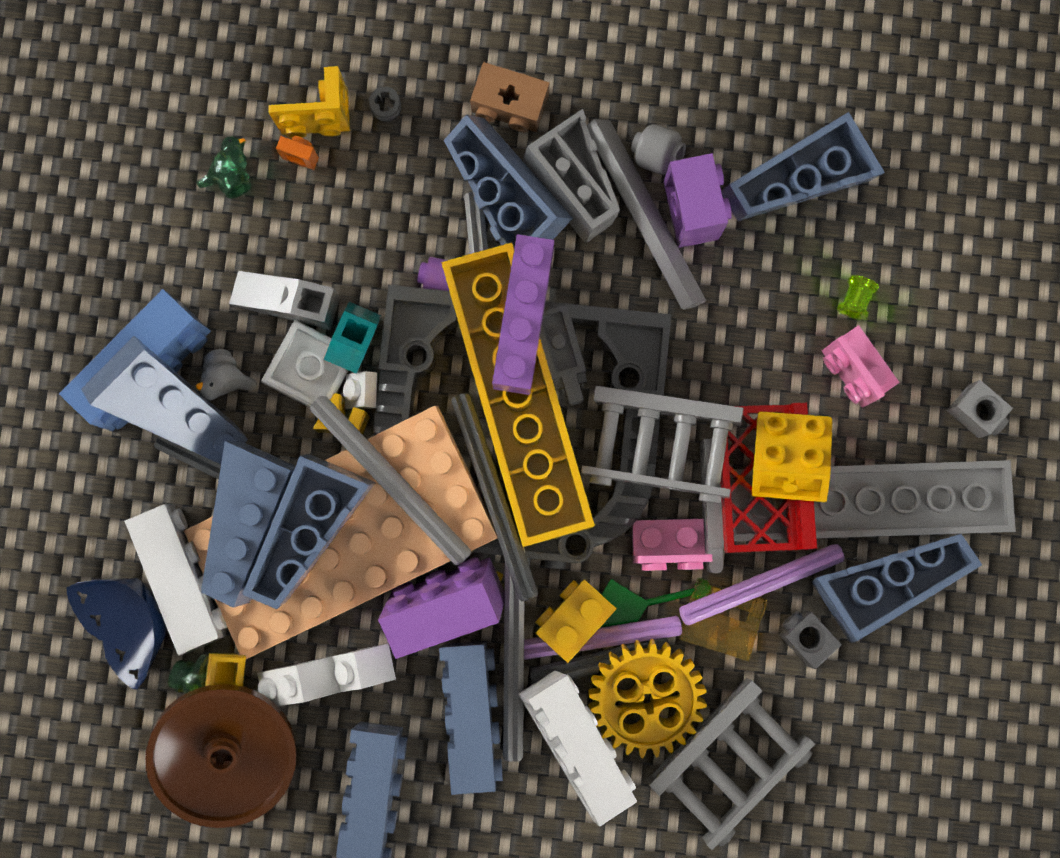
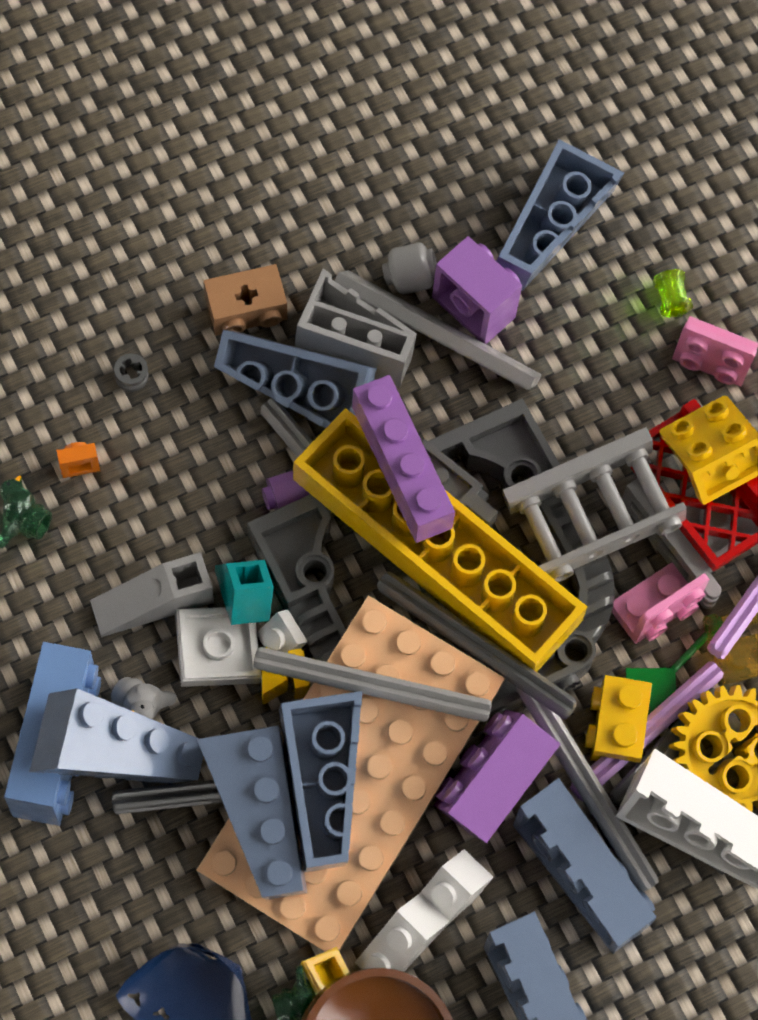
camera: 40 degrees left, 15 degrees down
white brick [125,504,227,655] -> none
yellow bracket [268,66,350,138] -> none

